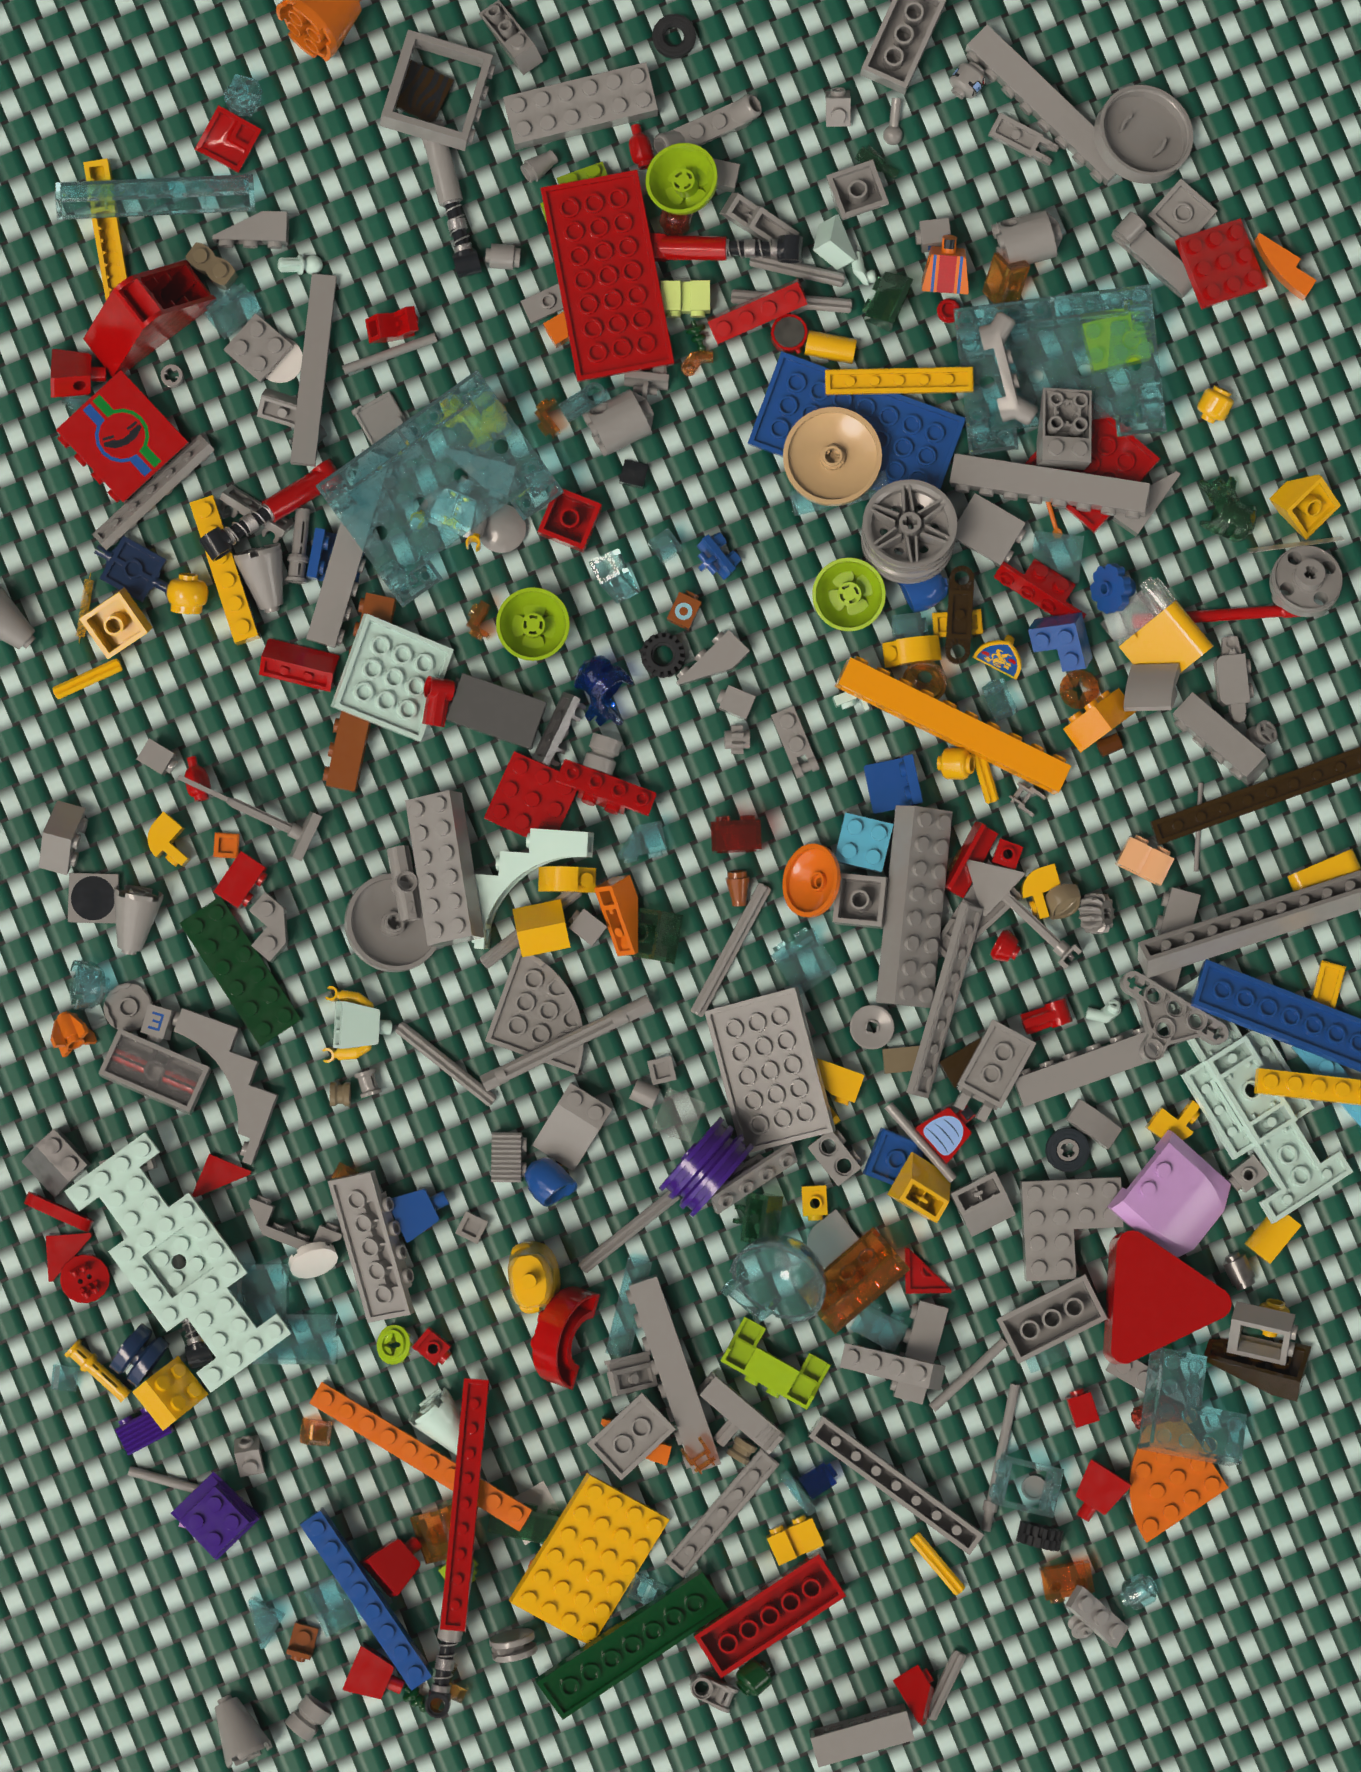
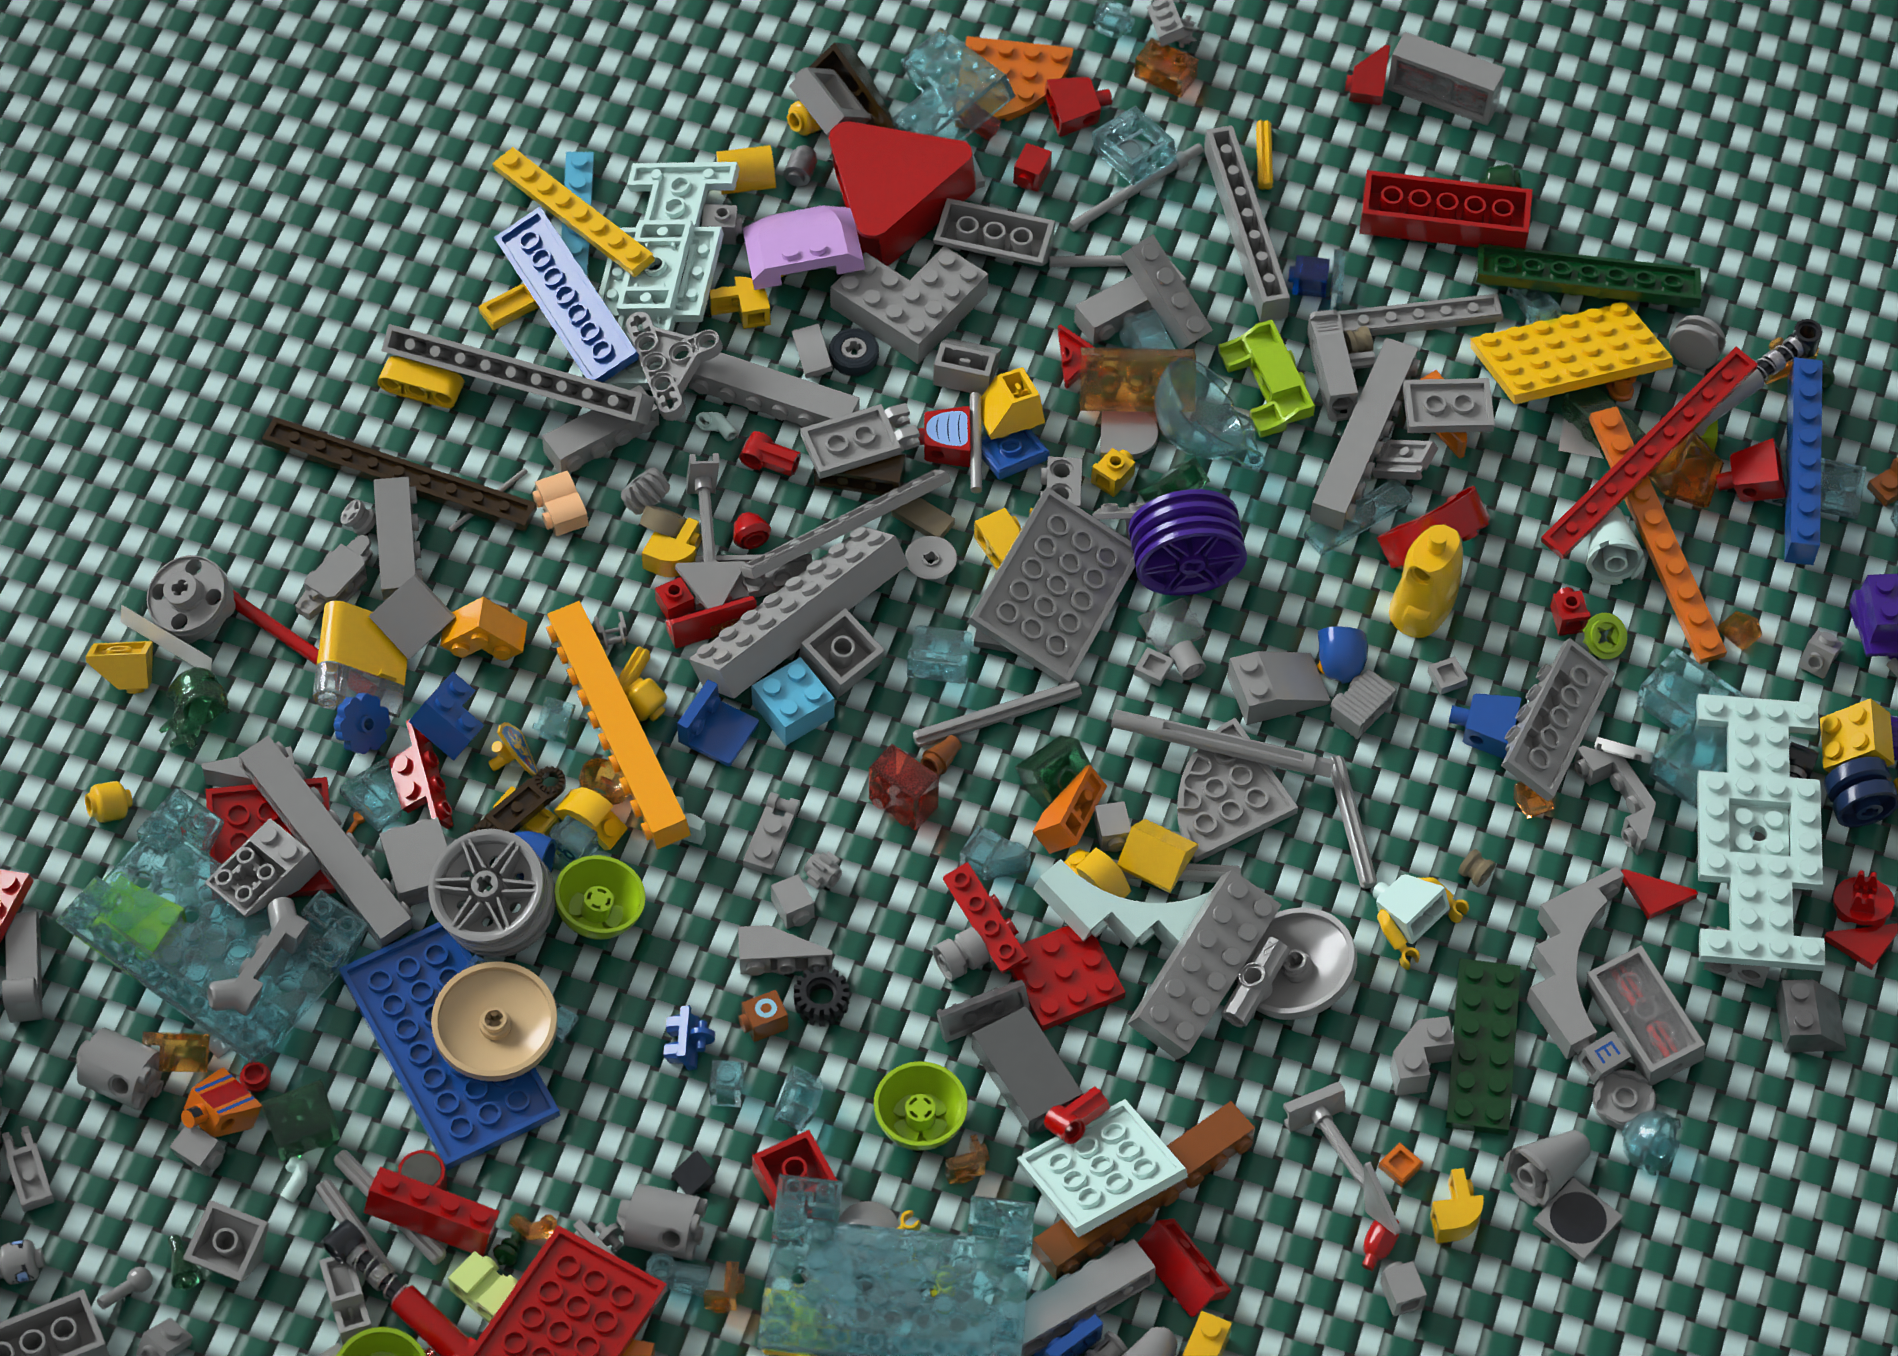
camera: 145 degrees left, 30 degrees down
red beam [24,1191,94,1232] -> none
light grey brick [39,800,88,875] -> none
orange brick [50,1011,97,1057] -> none
red brick [213,851,268,909] -> none
red torso [342,1643,405,1699] -> none
light grey bush [354,1068,382,1098] -> none
clear blue piece [574,655,634,726] -> none
light grey axle [579,1191,680,1273] -> none
clear orange piece [680,1436,716,1474] -> none
light grey piece [690,1673,739,1713] -> none
yellow brick [766,1514,824,1566] -> none
orange dish [782,844,841,918] -> none
yellow brick [804,330,857,364] -> none
light aqua slope [813,214,857,270] -> none
yellow tile [825,367,974,395] -> none
light grey axle [928,1650,966,1721] -> none
black tyre [1016,1521,1064,1552] -> none
clear orange gear [1060,670,1099,709] -> none

